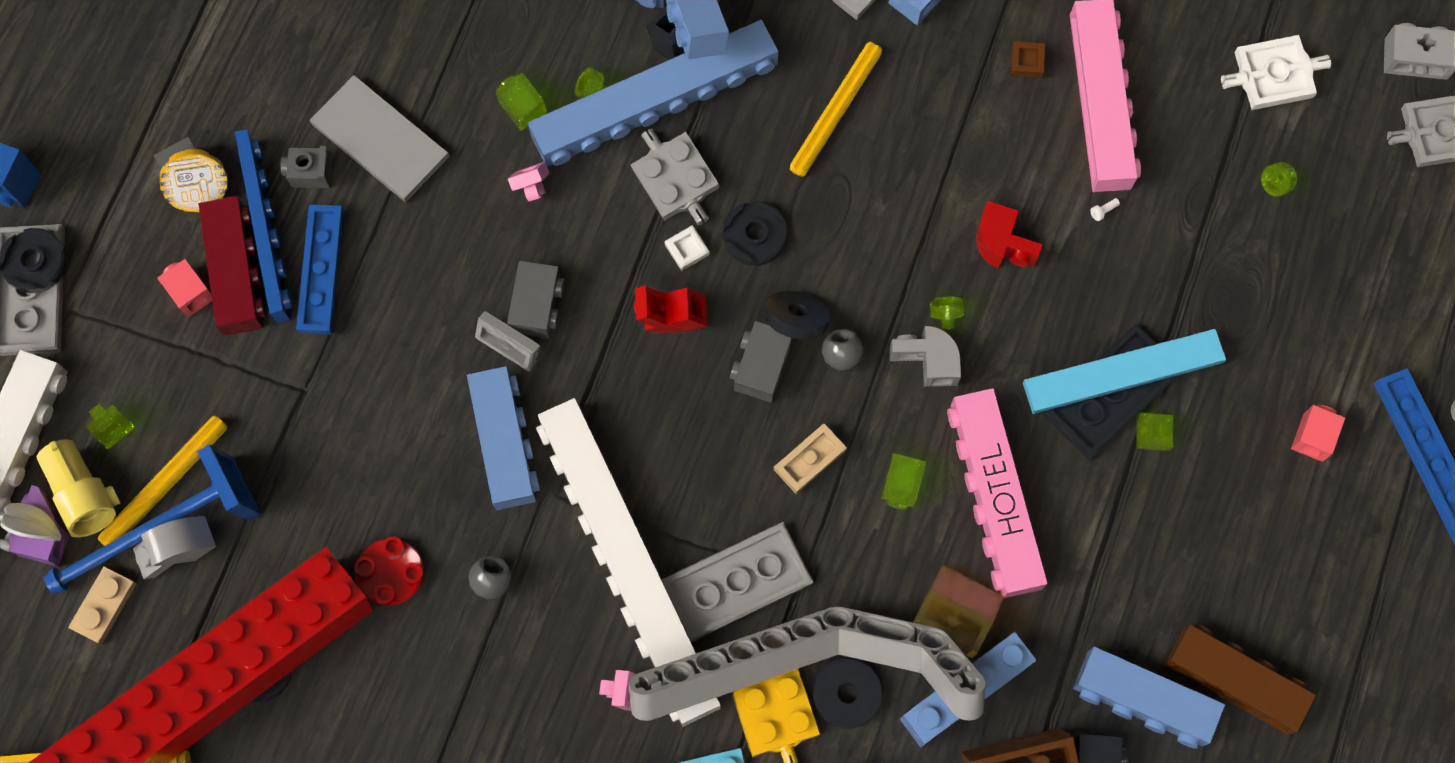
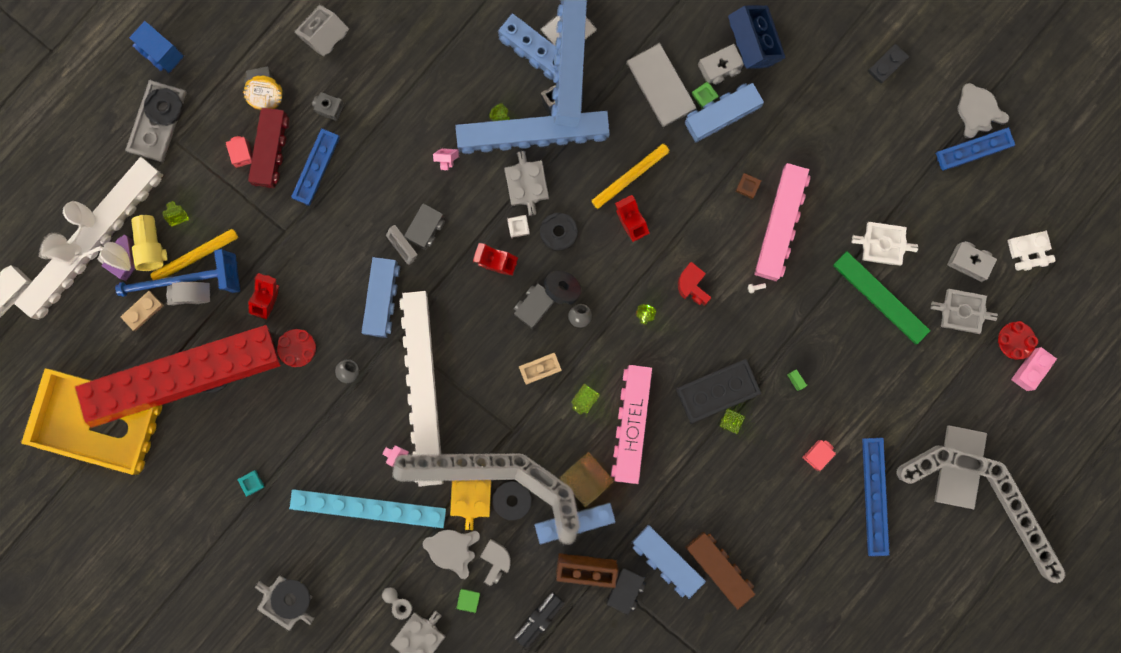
camera: 20 degrees right, 10 degrees up
blue plate [235,129,293,323] -> none
light grey tile [310,75,449,203] -> none
clear neon green brick [496,73,547,131] -> none
light grey tile [661,522,813,643] -> none
light grey brick [889,326,961,386] -> none
medium azure tile [1023,329,1226,414] -> none
clear neon green tile [1261,162,1297,196] -> none
none -> red brick [249,273,279,319]
none -> light grey slope [295,5,349,56]
none -> red brick [615,195,650,242]
none -> bright green tile [787,369,807,391]
none -> green tile [833,251,930,345]

